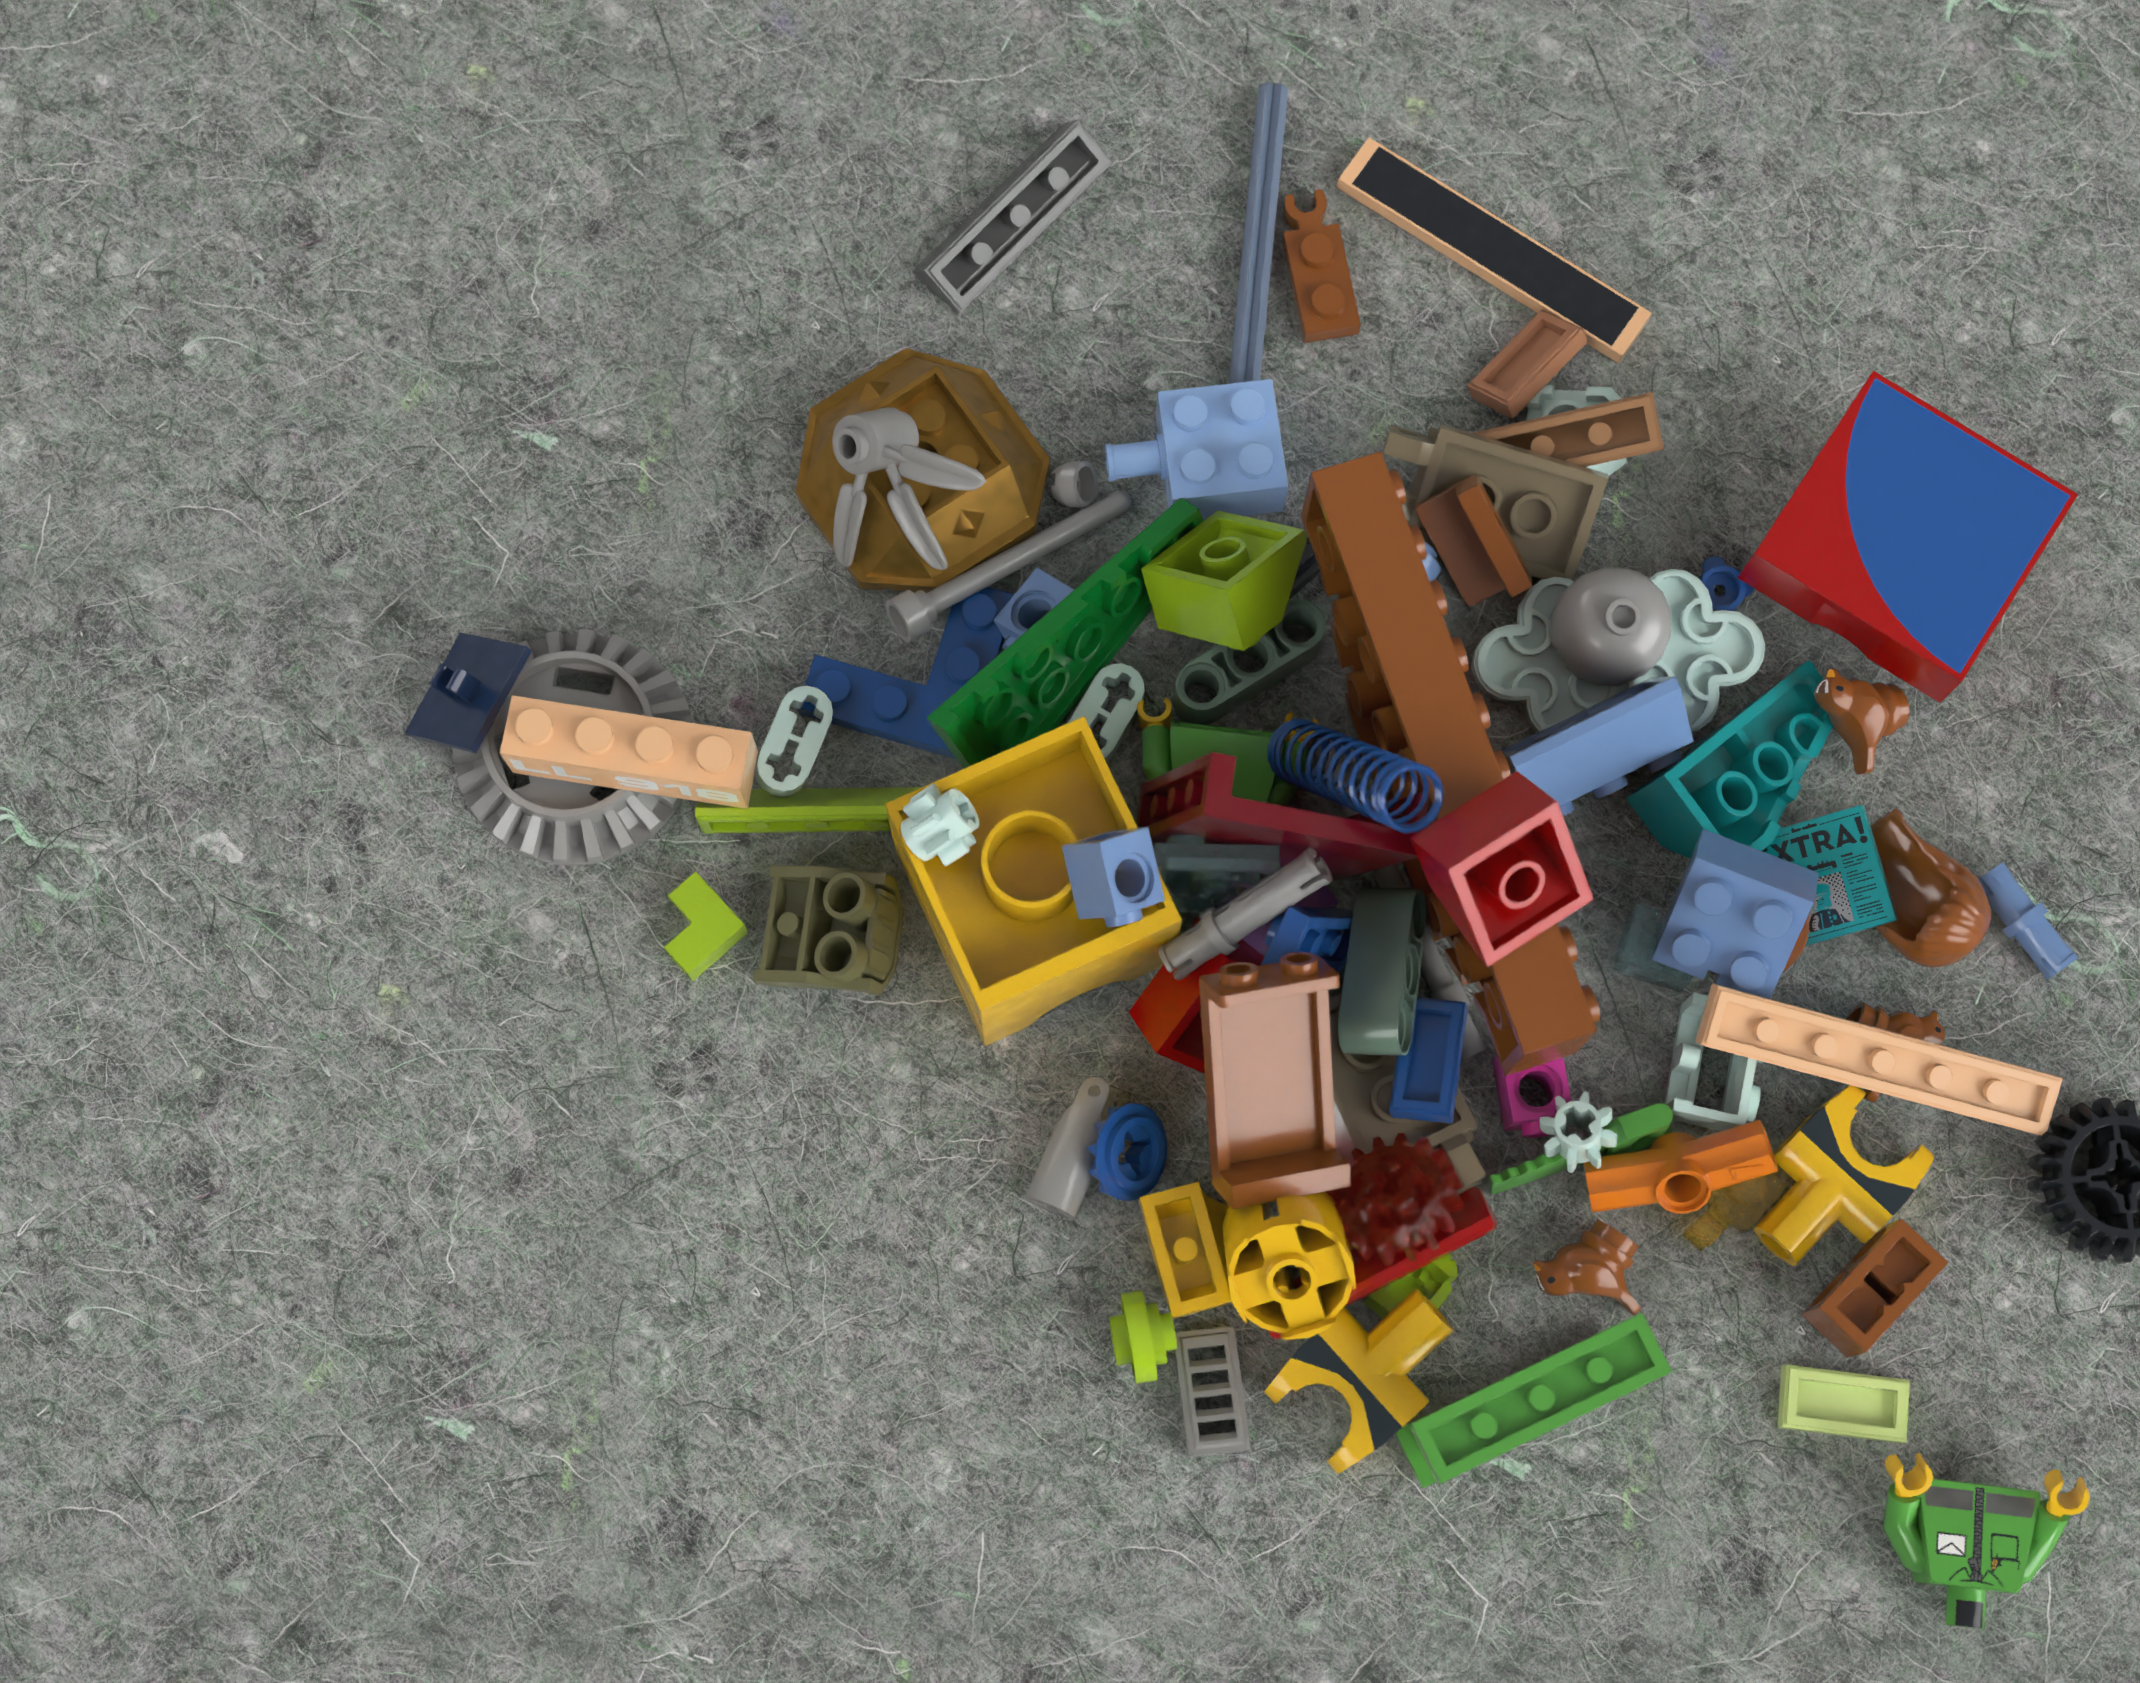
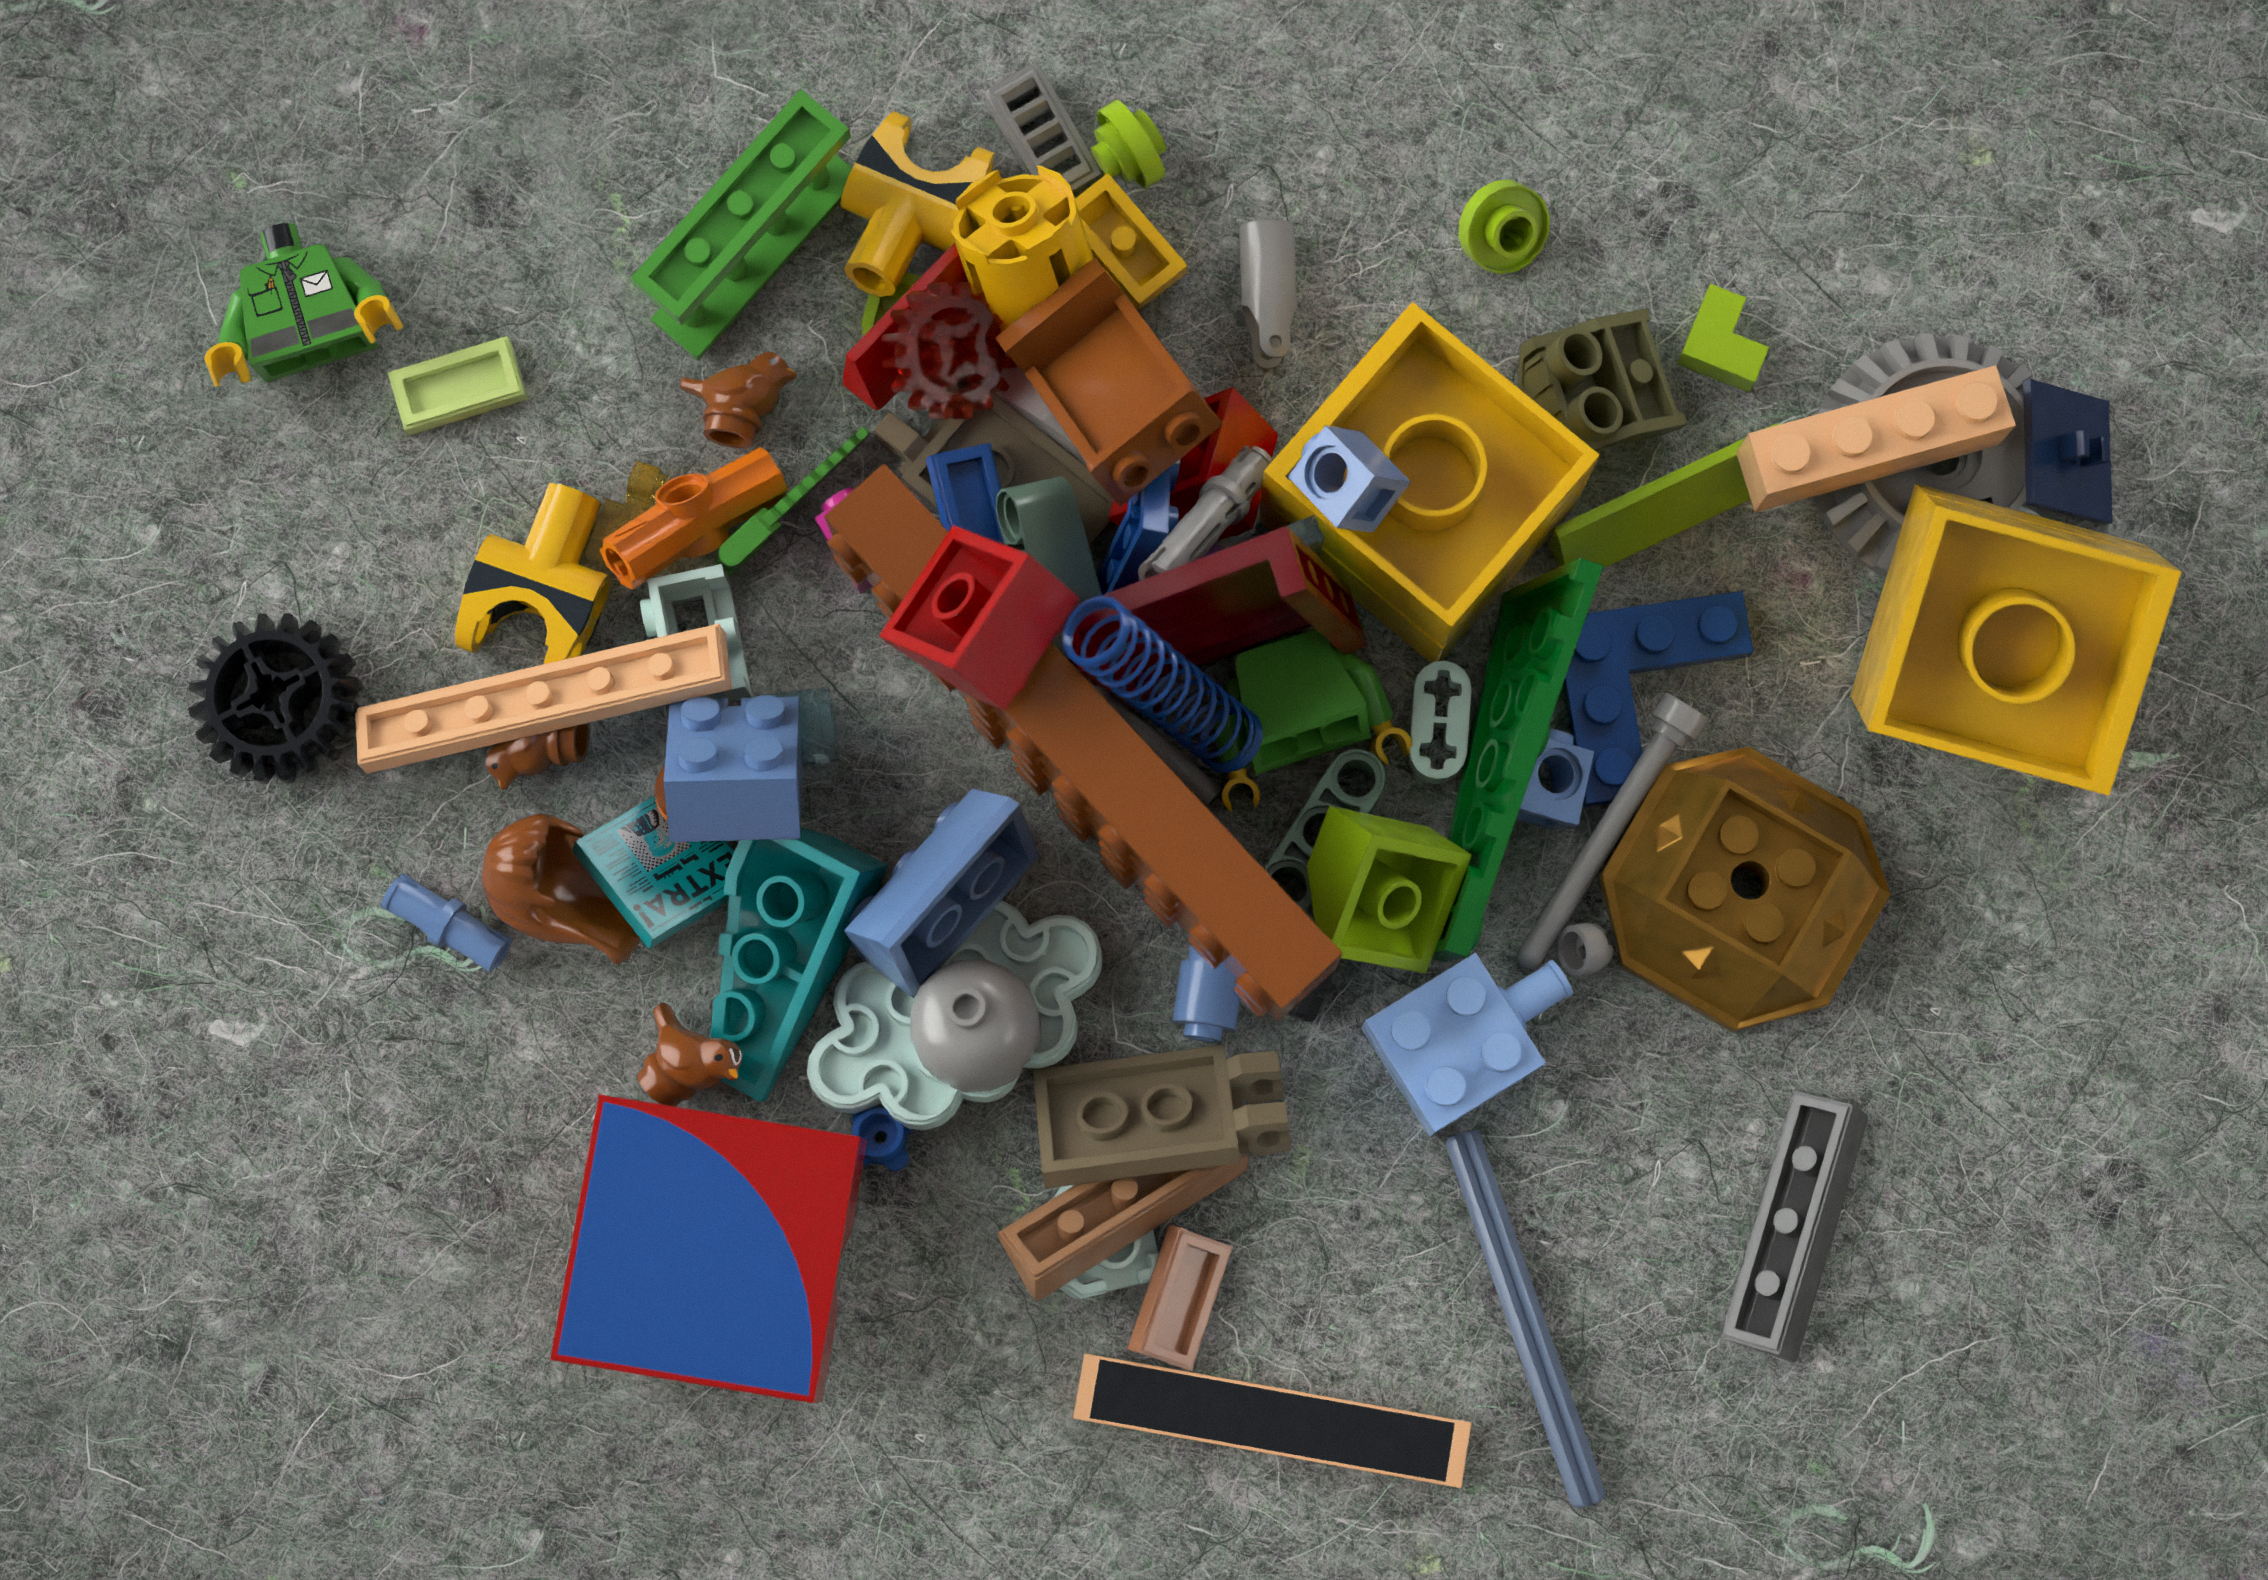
camera: 160 degrees right, 5 degrees up
light aqua beam [755,686,833,797] -> none
light grey plant [832,407,986,570] -> none
light aqua gear [900,784,979,866] -> none
blue gear [1086,1102,1167,1201] -> none
dark orange plate [1282,189,1361,343] -> none
dark orange panel [1416,473,1533,606] -> none
light aqua gear [1539,1091,1617,1173] -> none
dark orange brick [1801,1218,1949,1358] -> none
none -> lime plate [1458,179,1550,274]
none -> yellow piece [1850,483,2182,796]

